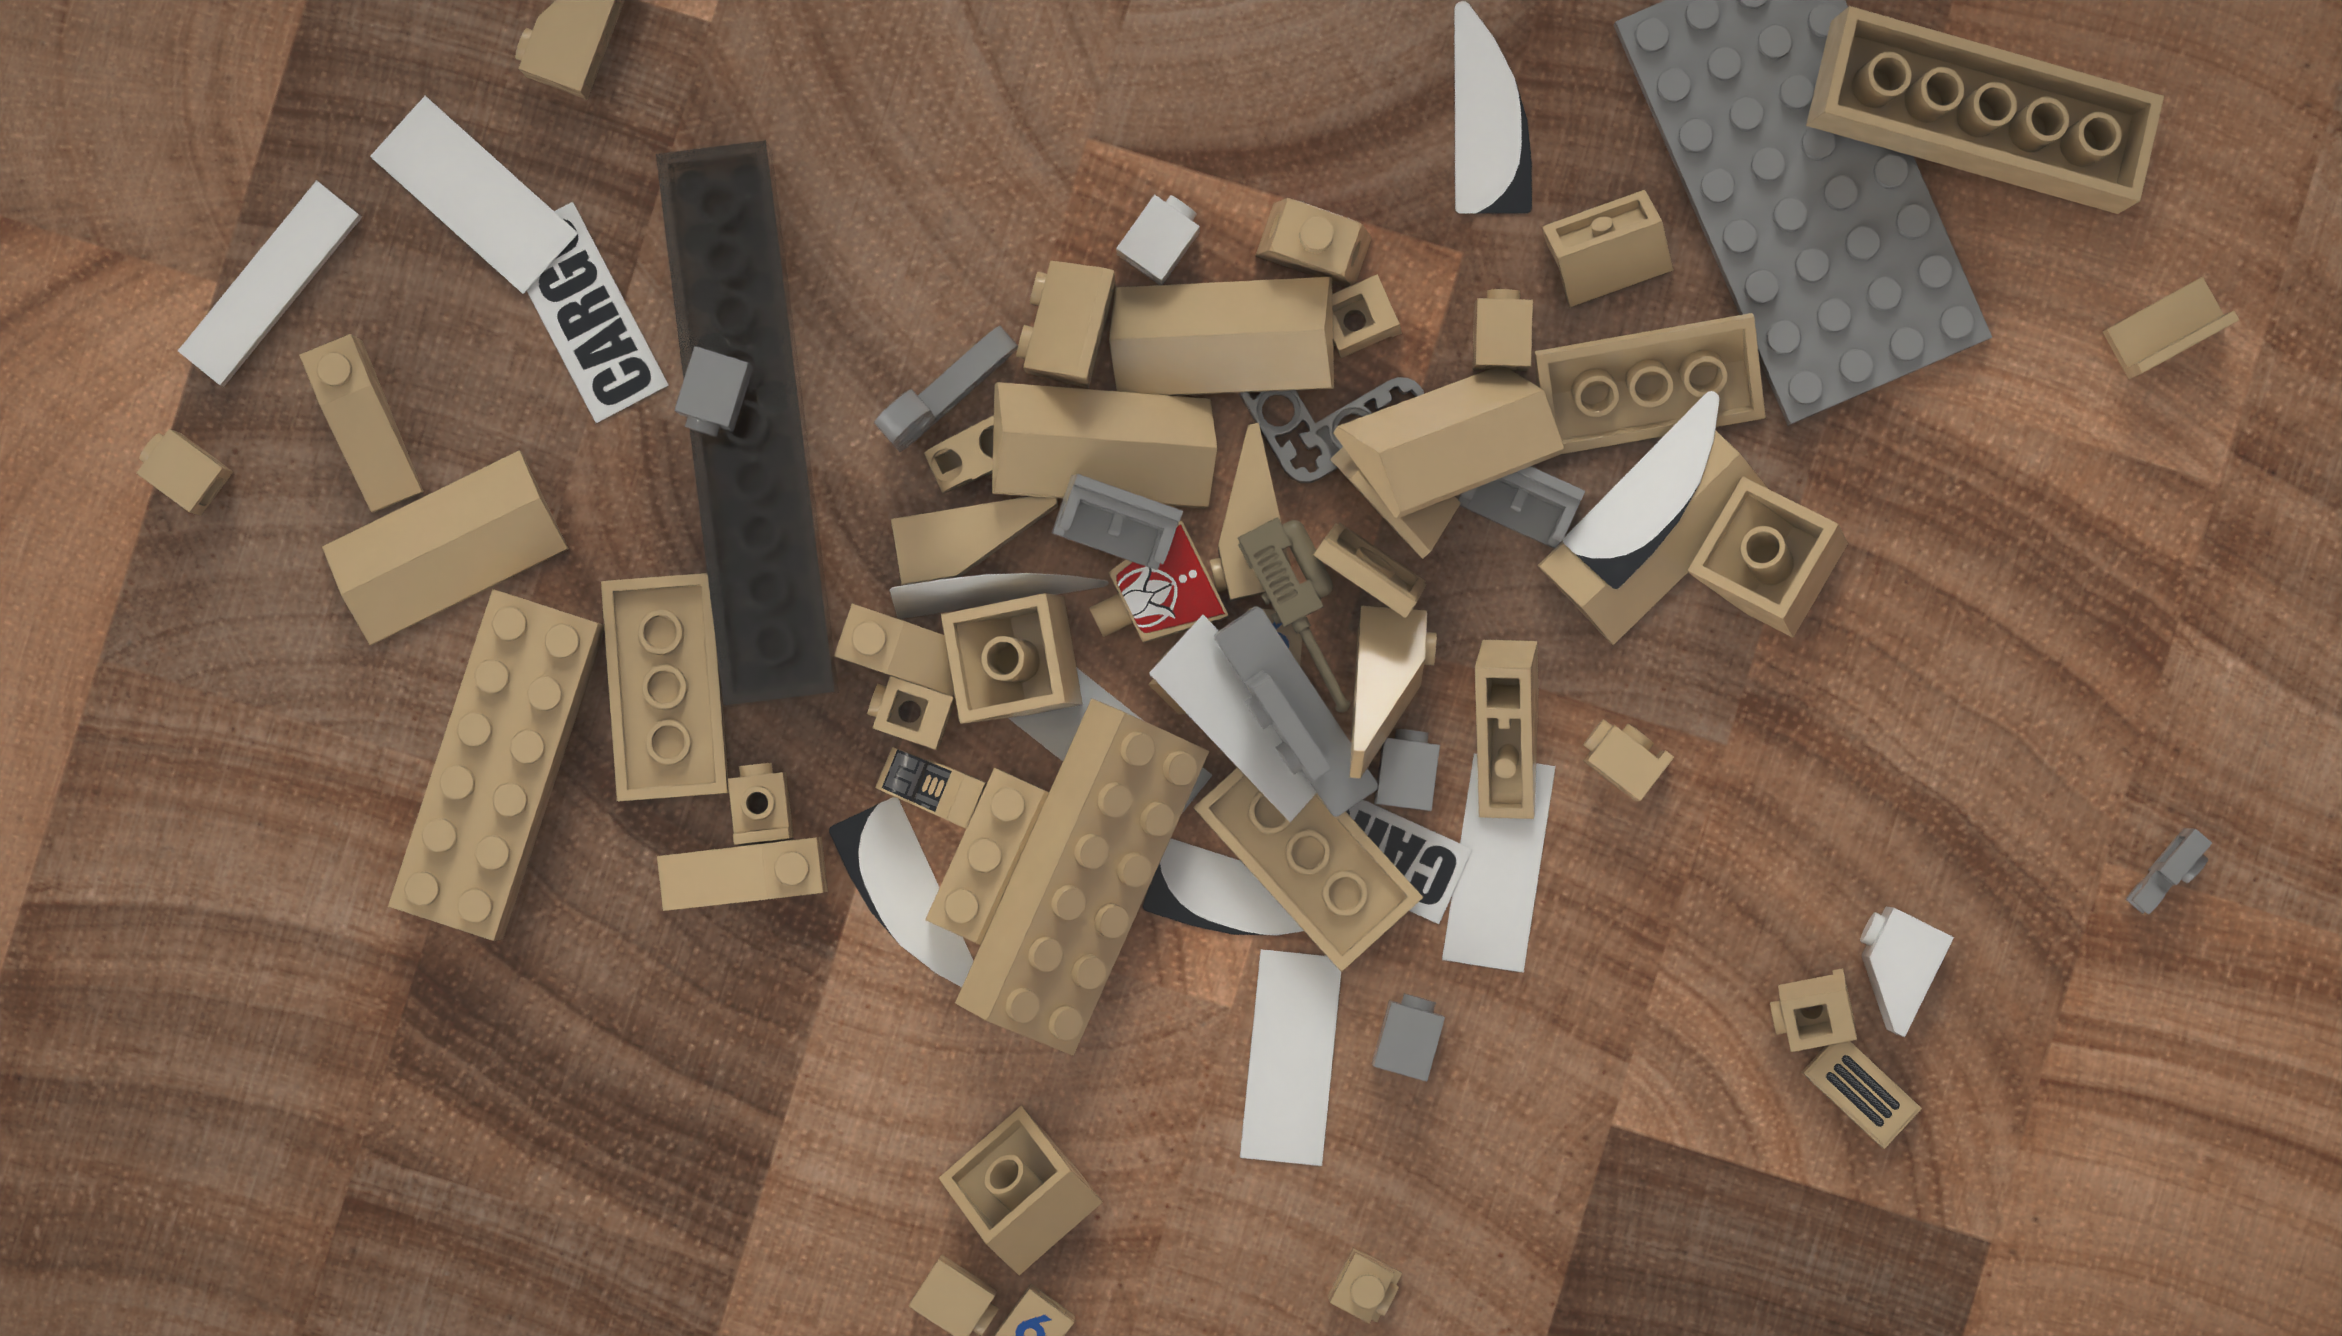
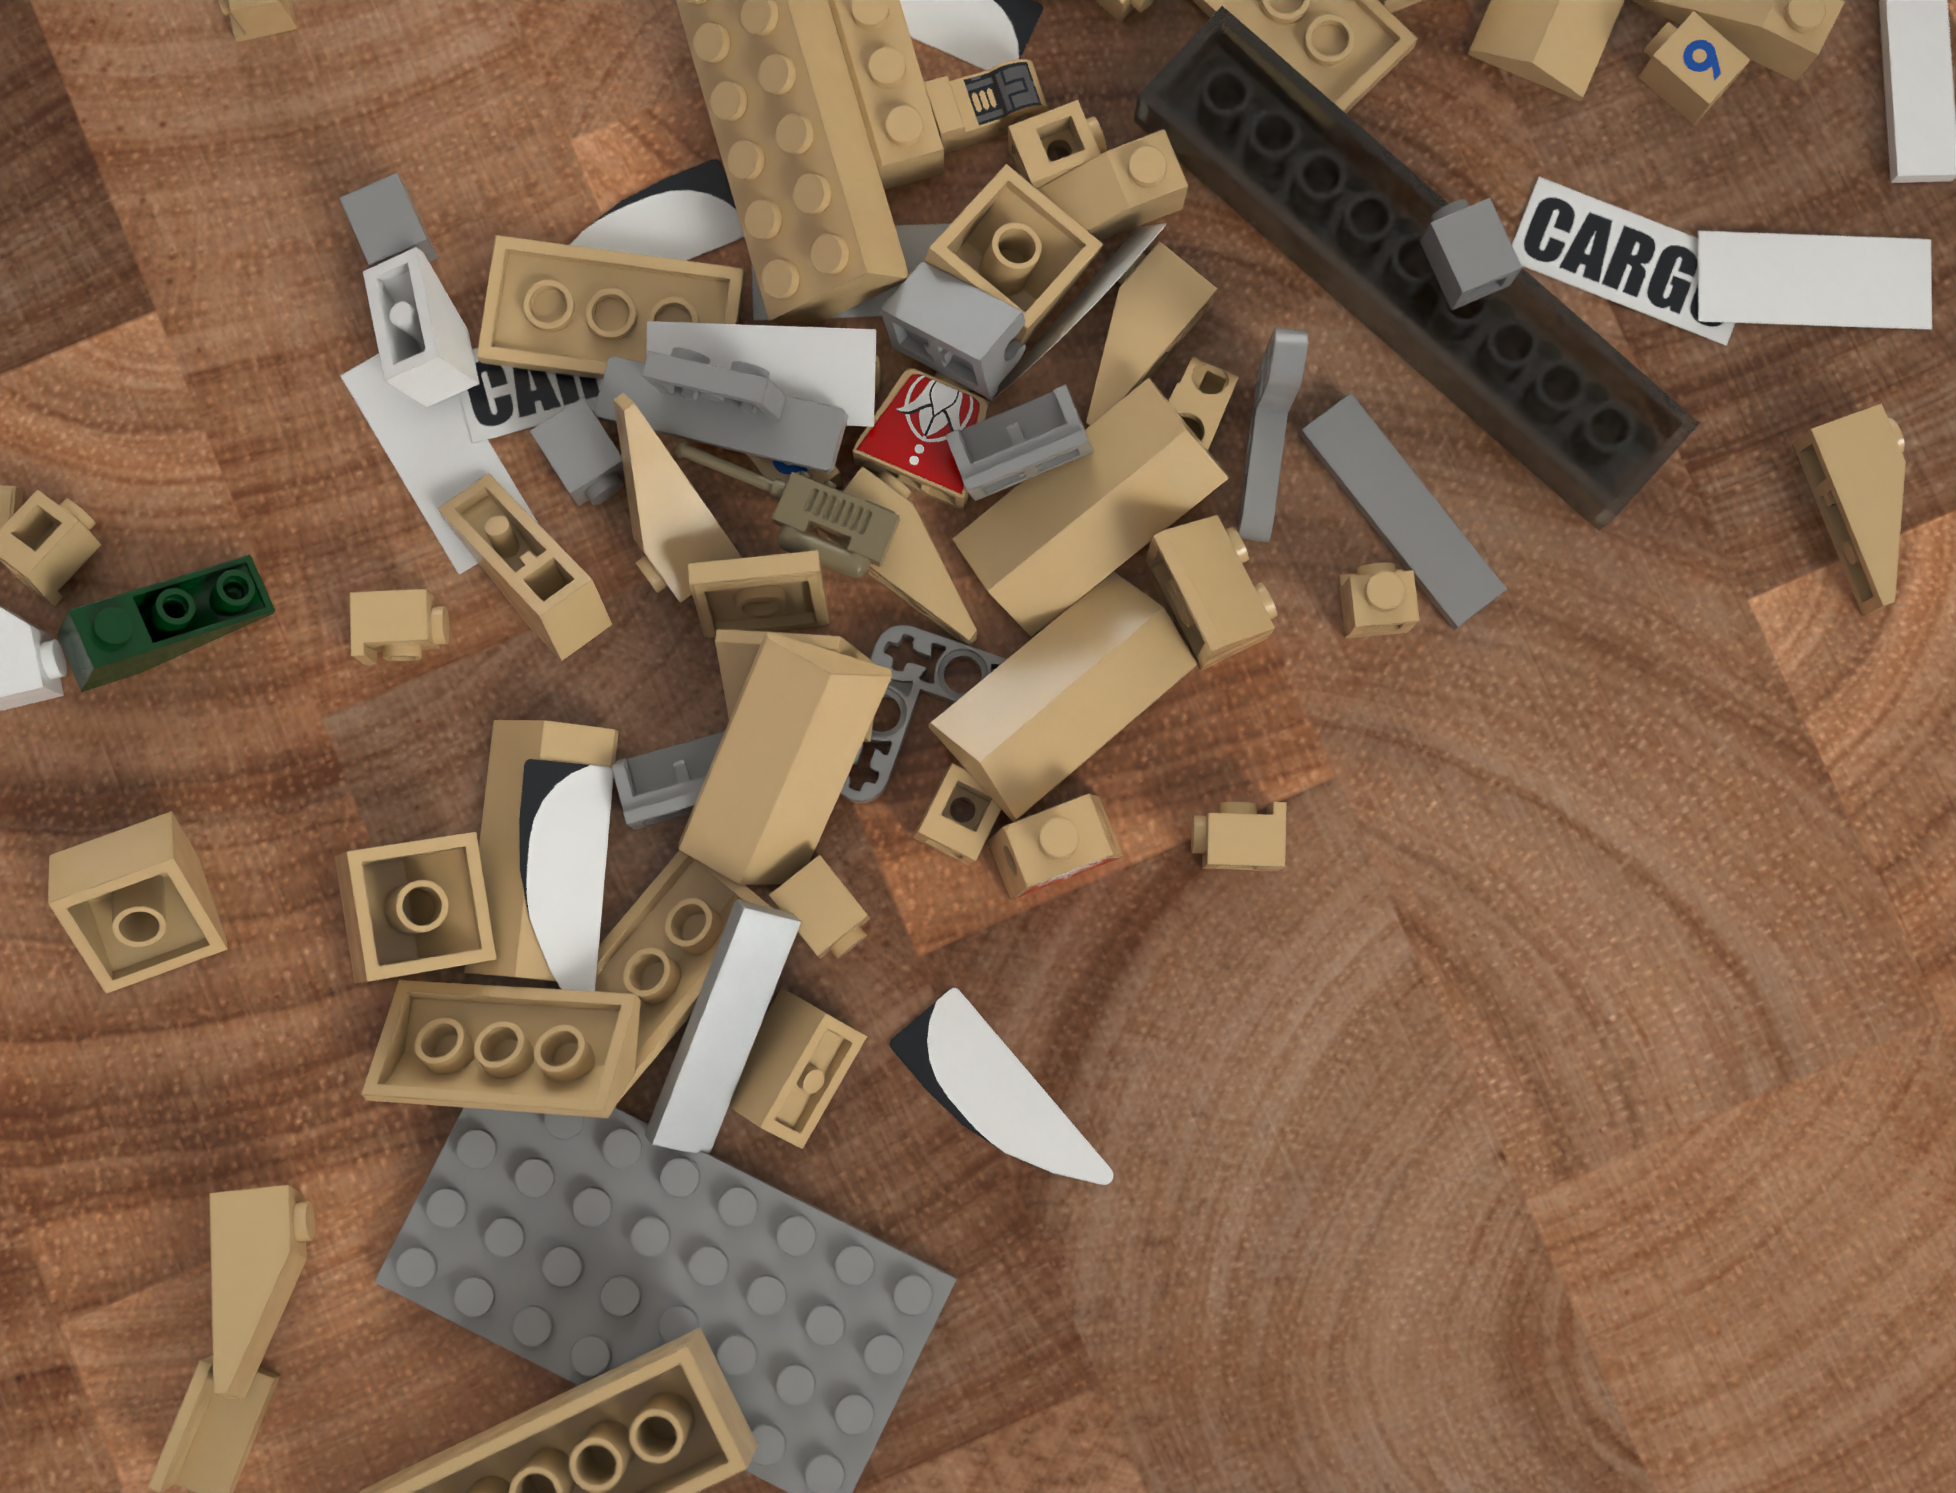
camera: 135 degrees right, 5 degrees down
white brick [1116,195,1200,285] -> none
white sticker [1240,949,1341,1166] -> none
none -> tan slope [48,811,228,994]
none -> dark green slope [57,555,275,692]
none -> tan slope [210,1185,316,1400]
none -> tan slope [361,980,641,1118]
none -> white slope [363,247,479,408]
none -> tile [645,899,801,1155]
none -> light grey hinge [880,261,1026,400]
none -> tan brick [1191,802,1287,871]
none -> light grey tile [1299,393,1507,630]
none -> tan brick [1338,562,1420,639]
none -> tan brick [1638,11,1750,126]

